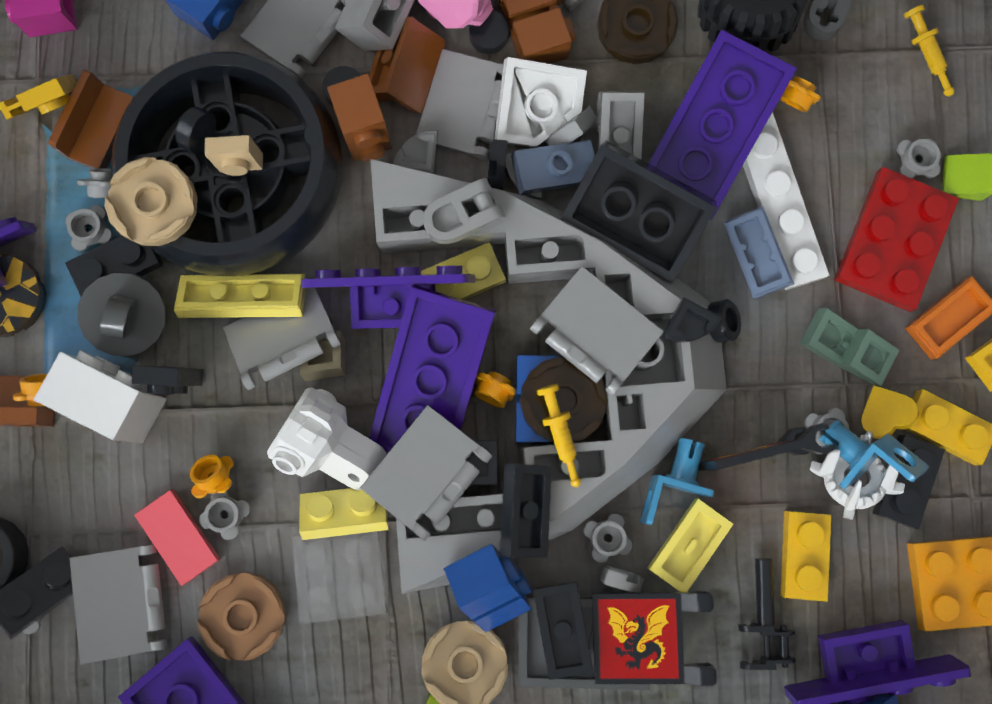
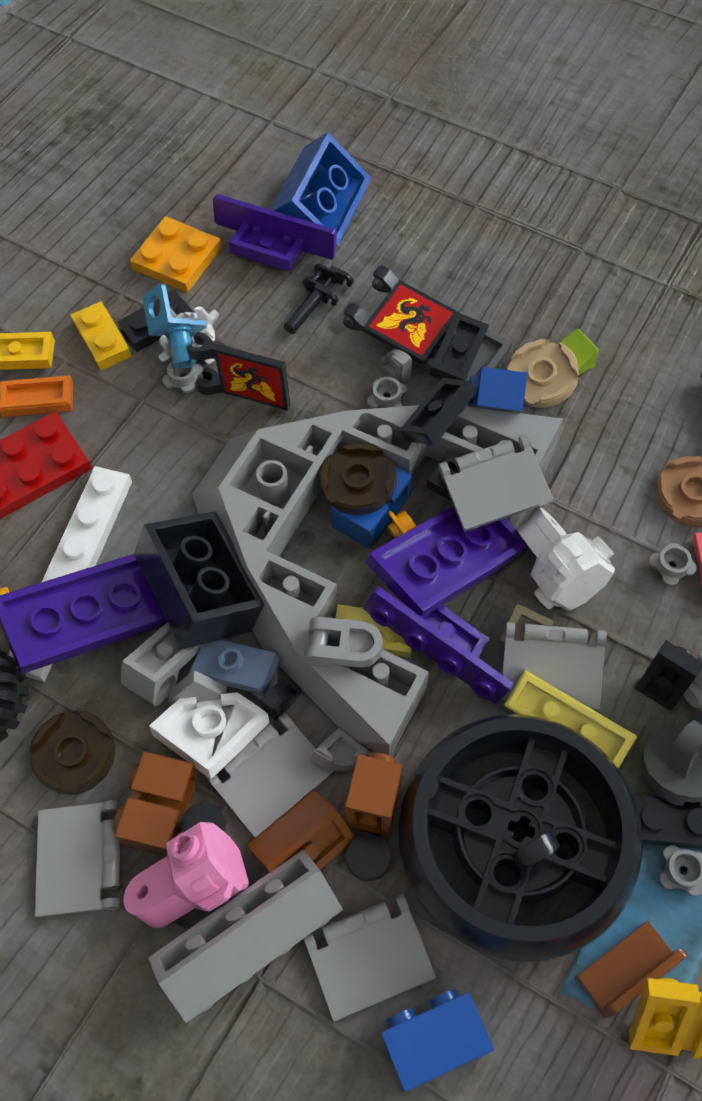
camera: 140 degrees left, 20 degrees down
light grey plate [77,168,113,198] -> none
tan tile [105,157,198,246] -> none
light orange plate [190,454,234,499] -> none
tan plate [205,135,263,176] -> none
clear plate [291,531,388,624] -> none
light yellow plate [299,488,389,540] -> none
light grey piece [530,266,664,396] -> none
yellow piece [536,384,581,487] -> none
dark azure bracket [640,438,714,525] -> none
light yellow plate [647,498,733,592] -> none
black tile [661,297,723,342] -> none
black tile [707,299,741,343] -> none
sand blue plate [723,206,794,300] -> none
yellow plate [780,511,831,602] -> none
sand green slope [799,308,899,386] -> none
yellow tile [861,385,919,439] -> none

